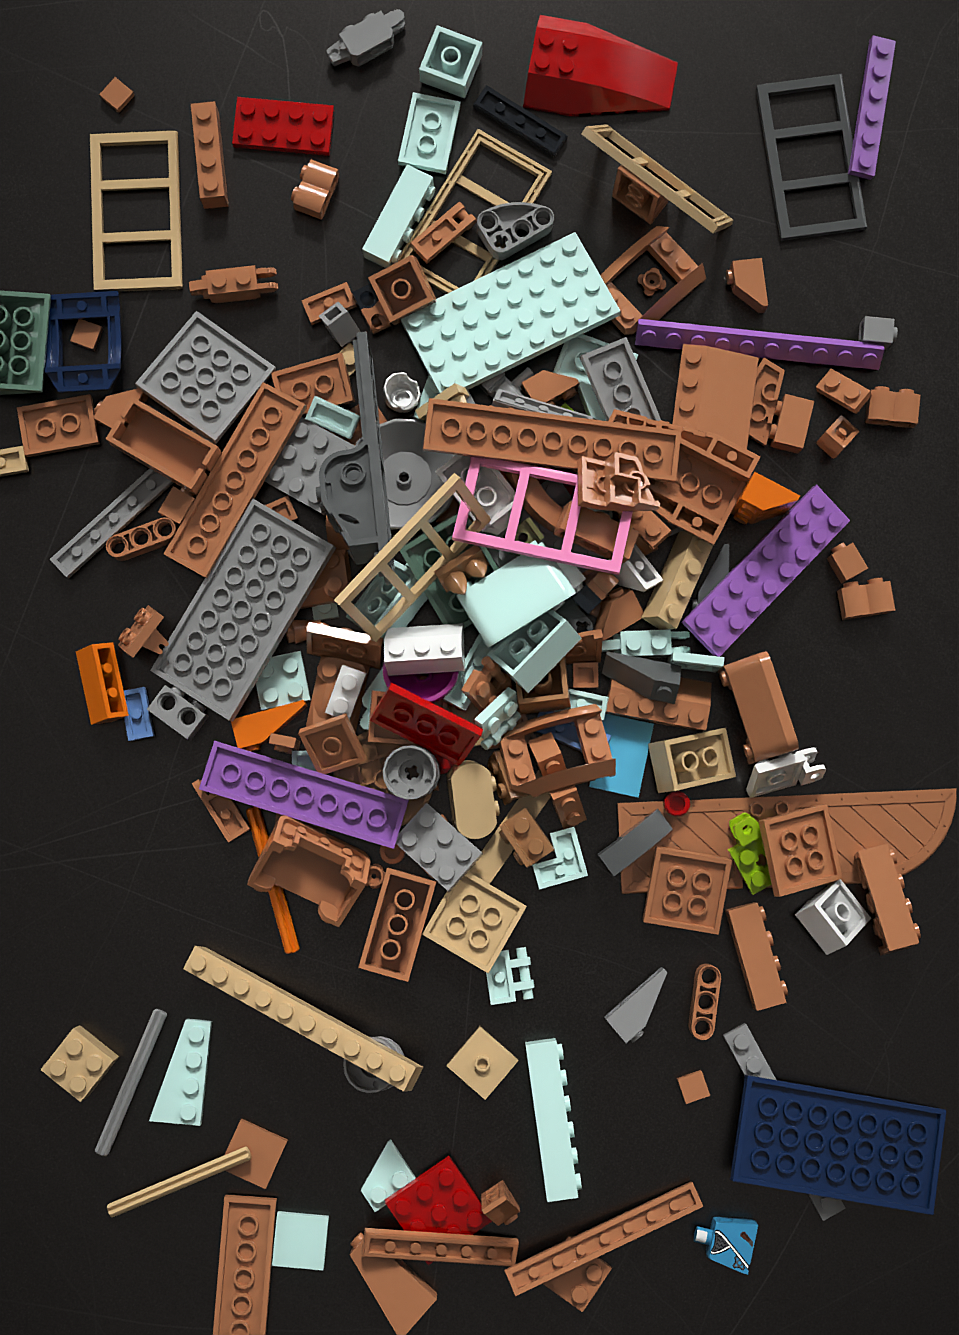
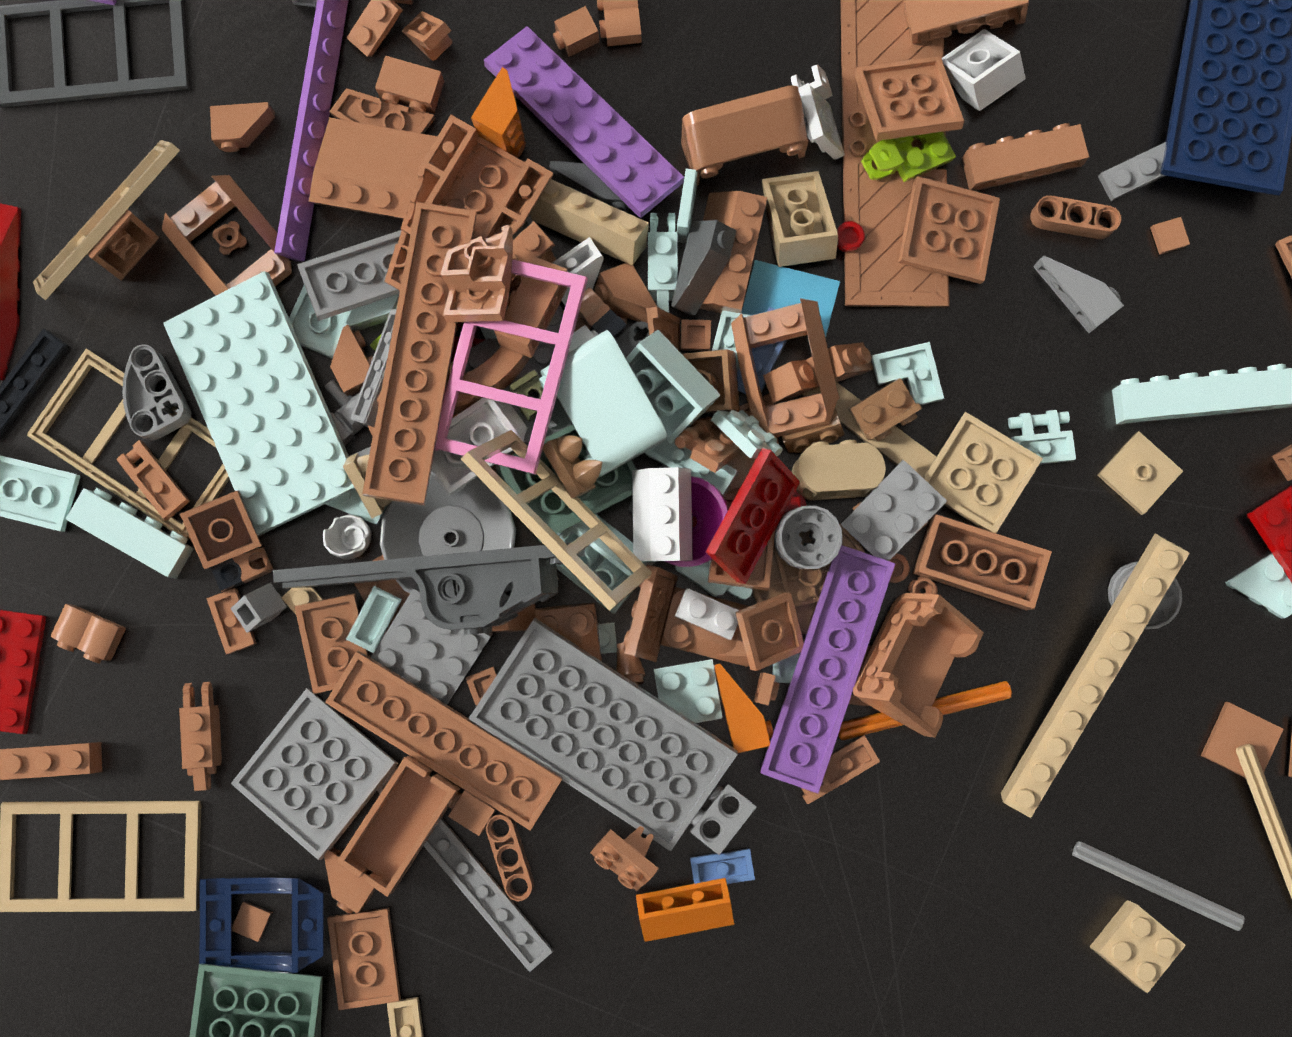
camera: 80 degrees left, 0 degrees up
light aqua wing [149,1019,212,1126] -> none
dark grey slope [598,808,673,876] -> none

